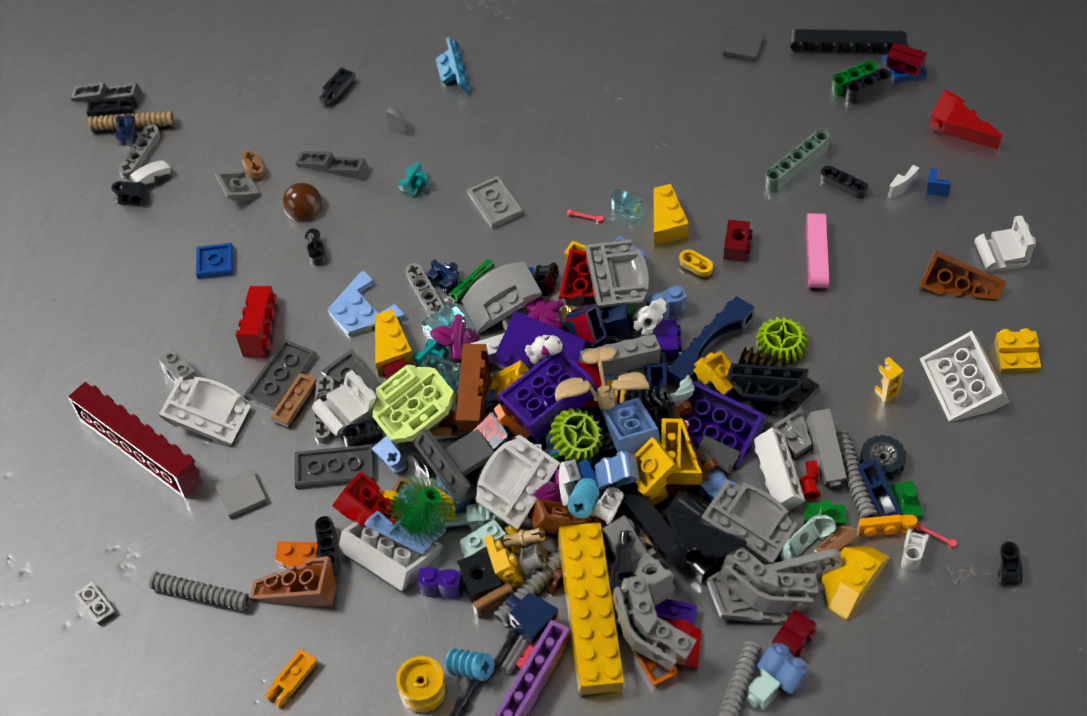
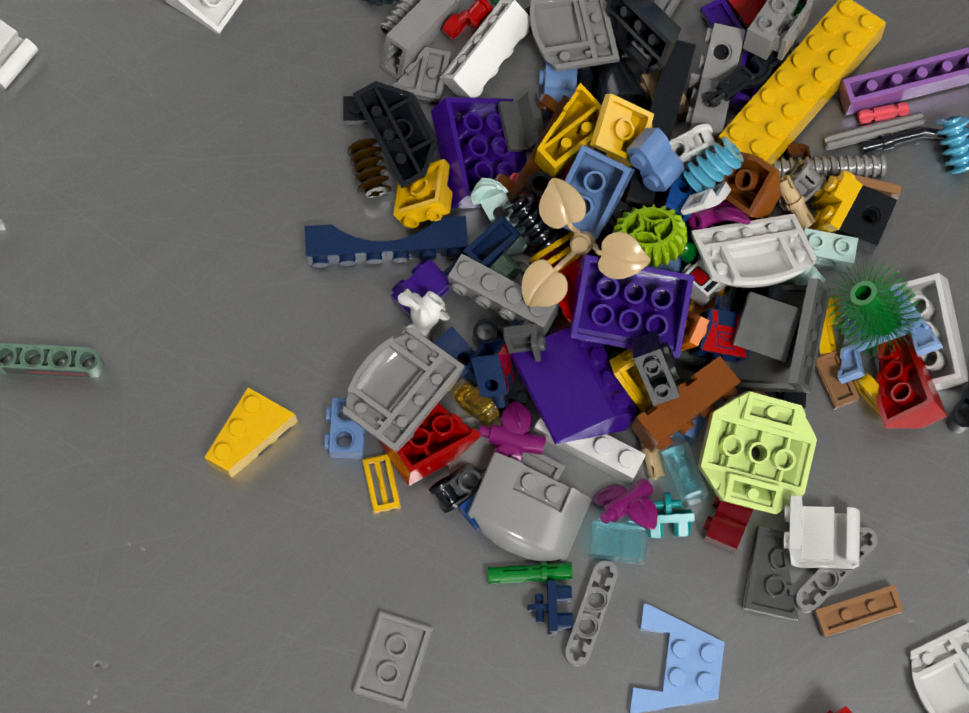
camera: 140 degrees left, 20 degrees up
dark grey tile [243,339,317,411] -> none
dark grey tile [294,444,375,489] -> none
black piece [343,418,382,447] -> none
light blue piece [372,435,407,473] -> none
yellow wedge [375,309,414,376] -> none
dark purple brick [417,567,463,599] -> none
dark blue torso [505,593,559,646] -> none
white animal [525,335,563,364] -> none
coral hinge [567,209,603,223] -> none
clear light blue piece [611,190,646,221] -> none
medium blue brick [646,286,687,320] -> none
yellow plate [679,249,713,277] -> none
dark red brick [723,220,753,262] -> none
lime gear [756,316,808,365] -> none
bright pink beam [806,213,829,288] -> none
black beam [820,166,868,199] -> none
yellow hinge [875,357,904,403] -> none
dark orange wedge [919,249,1006,299] -> none
none -> dark grey bracket [504,323,546,362]
none -> black brick [631,330,681,406]

